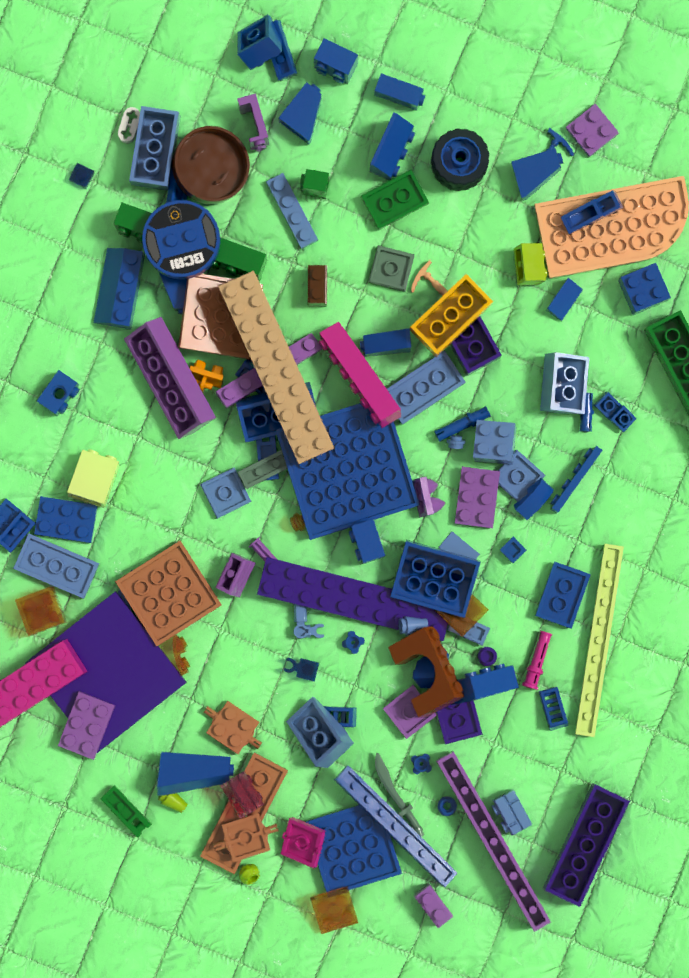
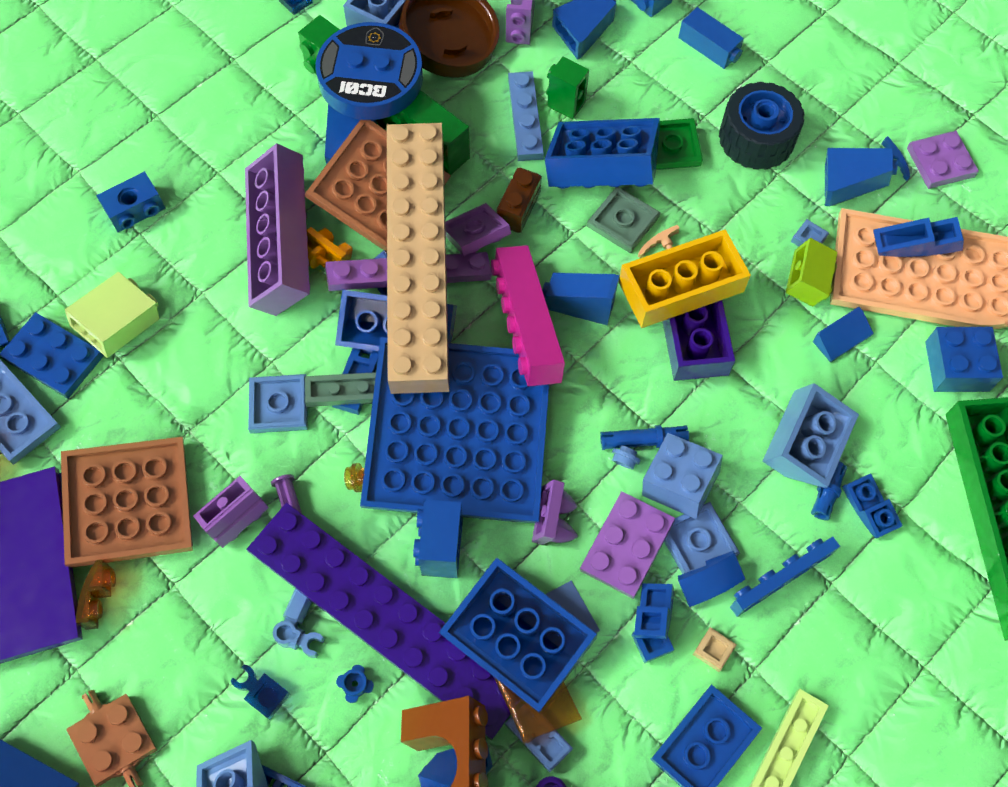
camera: 25 degrees right, 20 degrees down
blue slope [93,248,145,329] -> none
blue slope [370,112,415,181] -> none
medium blue plate [387,351,466,425] -> none
medium blue cone [399,616,428,635] -> none
none -> medium lavender plate [445,203,511,256]
none -> blue slope [545,118,660,189]
none -> blue slope [634,583,674,639]
none -> tan tile [693,627,737,672]
none -> medium blue tile [791,219,829,247]

